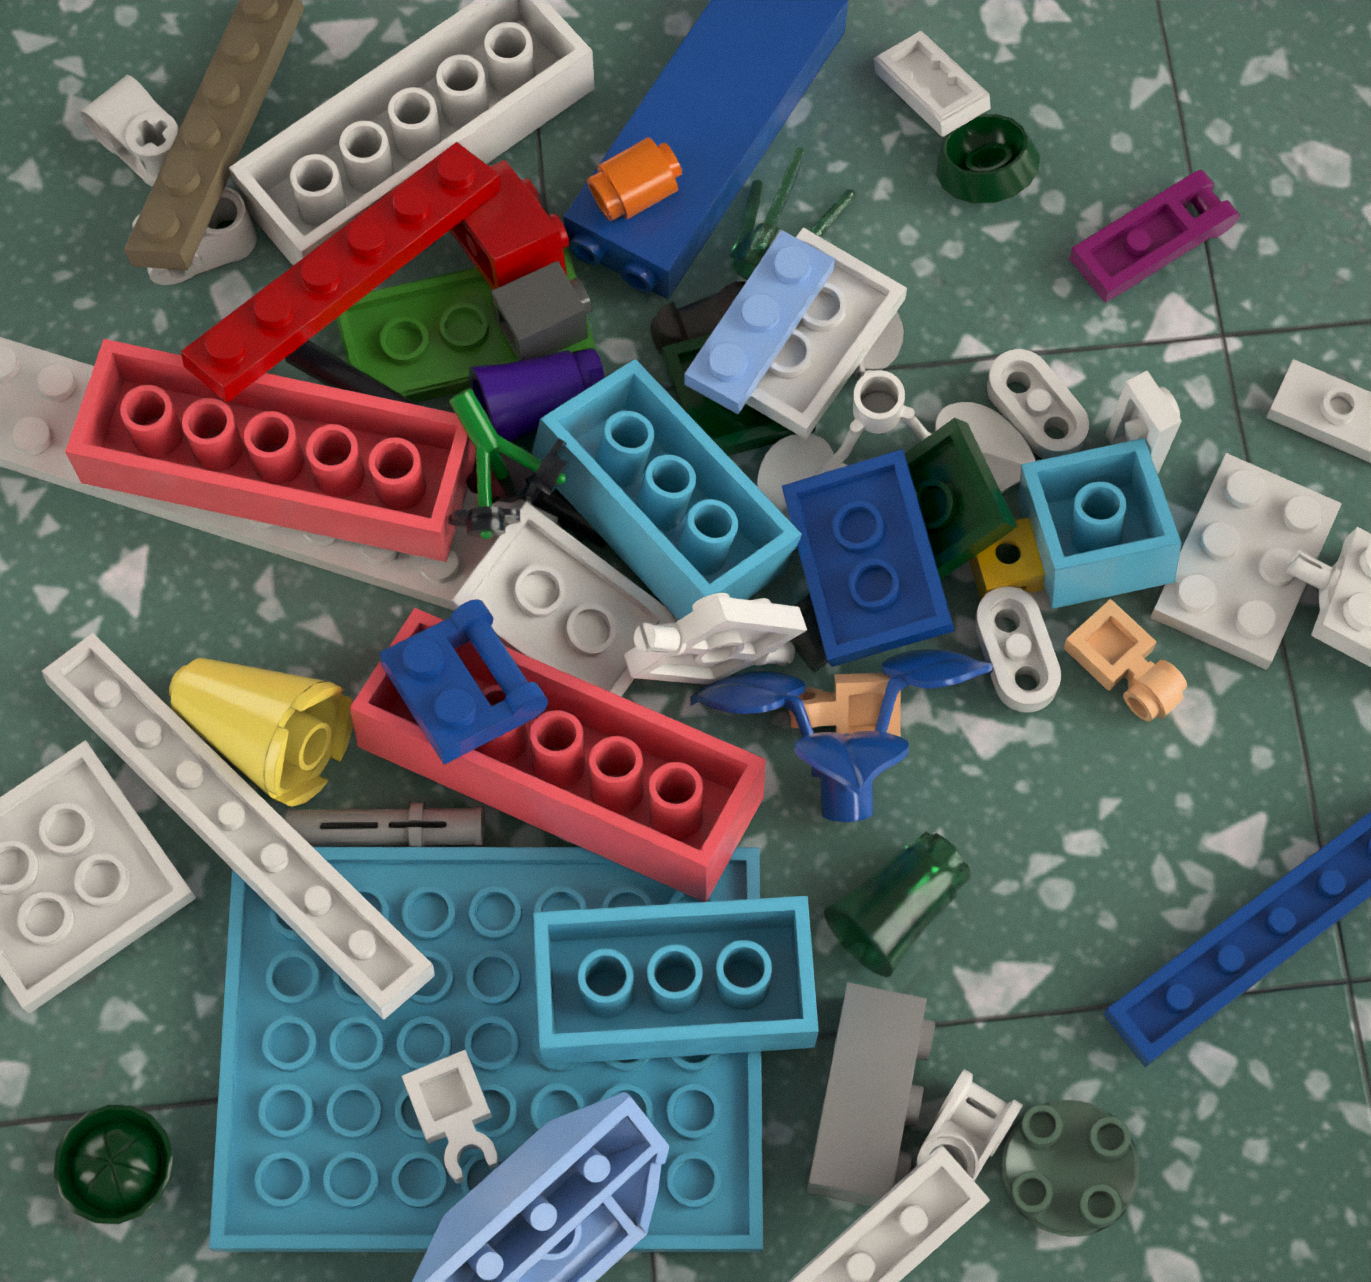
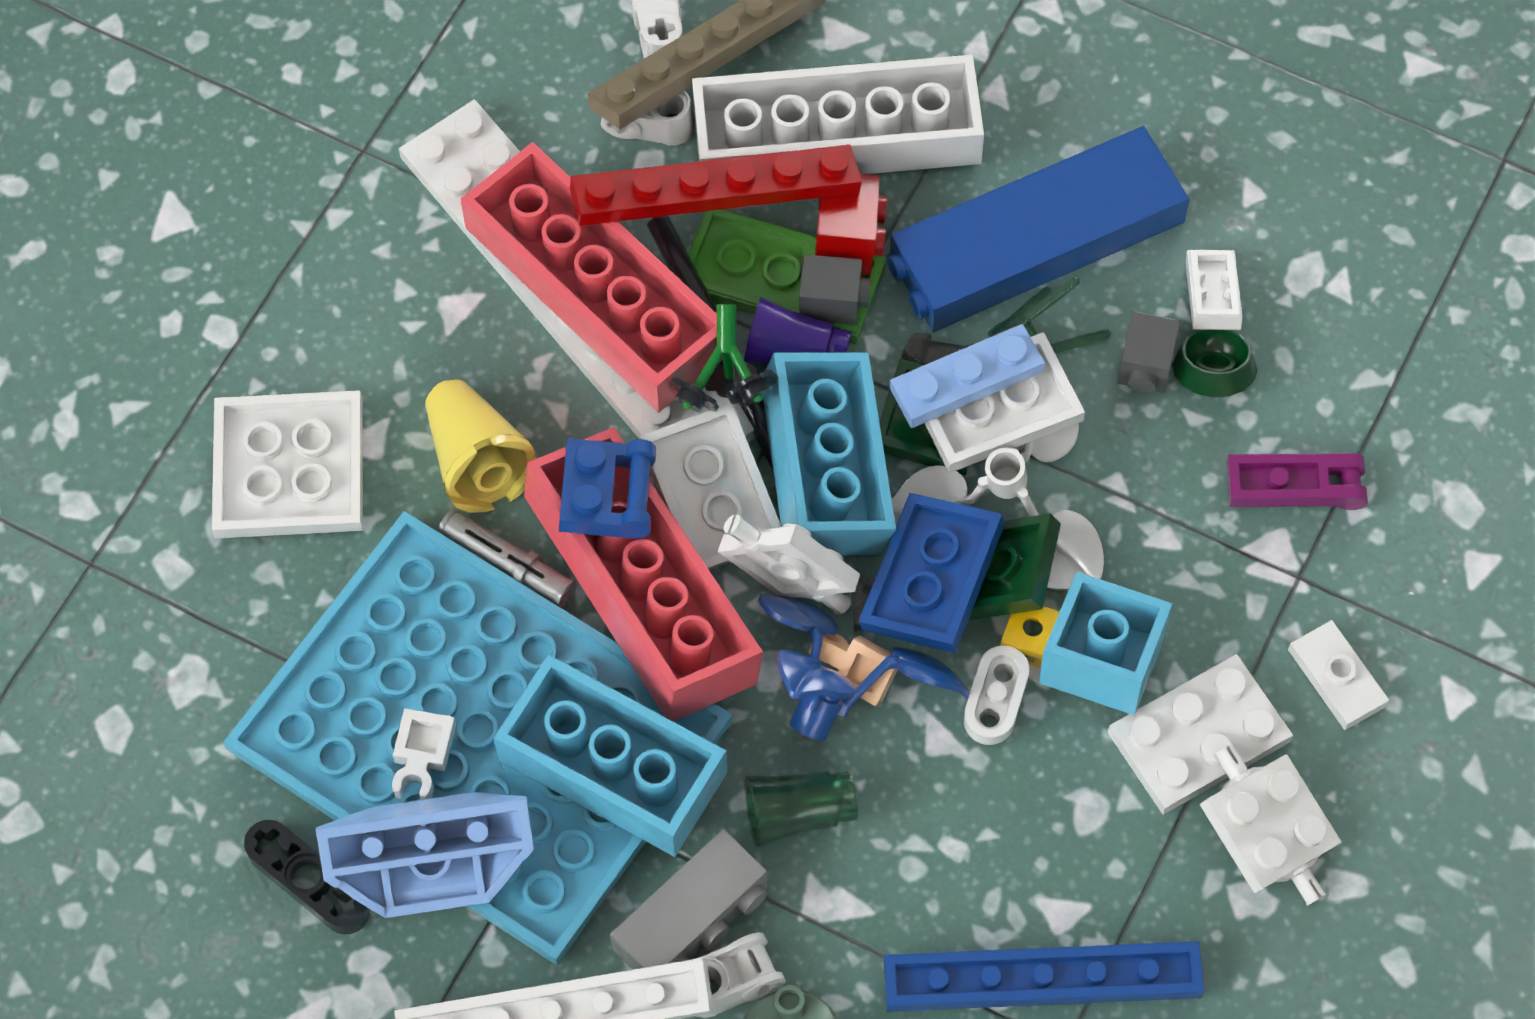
camera: 35 degrees right, 5 degrees down
white plate [42,633,435,1020] -> none
dark green hat [53,1105,173,1224] -> none
orange brick [587,137,682,222] -> none
white plate [987,349,1089,459] -> none
light nougat plate [1063,599,1187,722] -> none
white plate [1105,371,1182,474] -> none
none -> dark grey brick [1117,311,1180,393]

